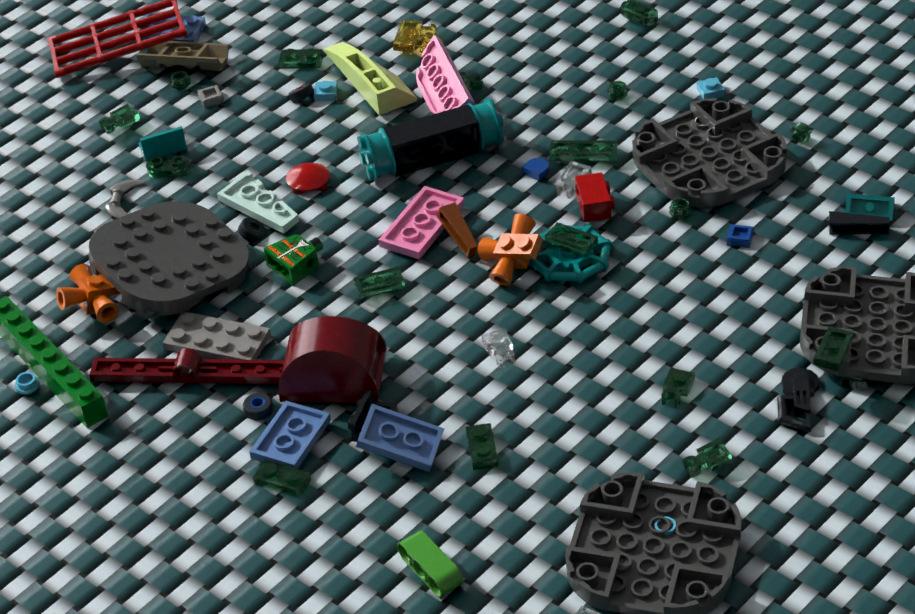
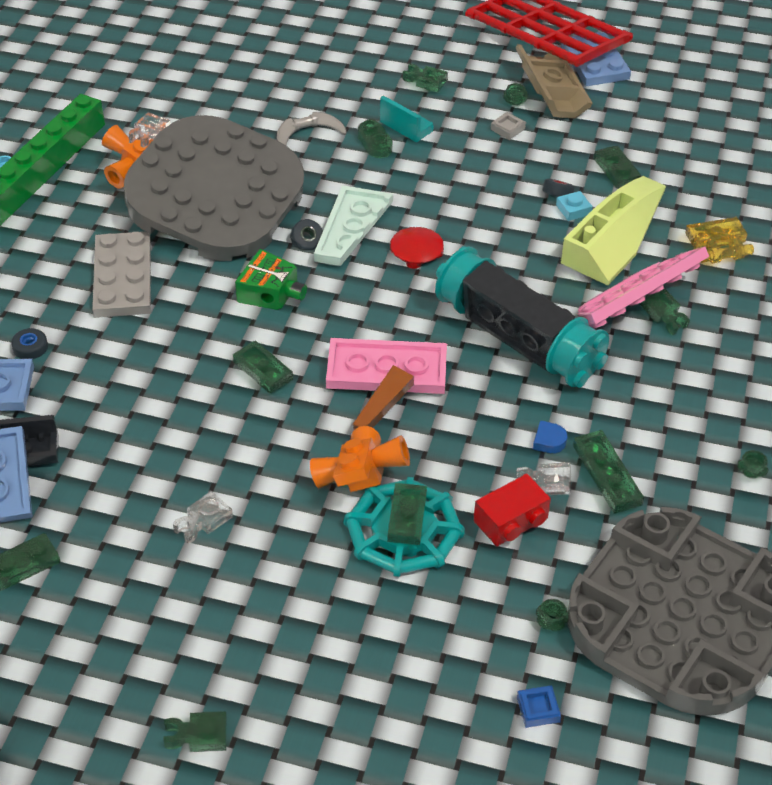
camera: 60 degrees right, 5 degrees up
dark red plate [89,316,387,403] -> none
none -> clear plate [129,112,170,148]

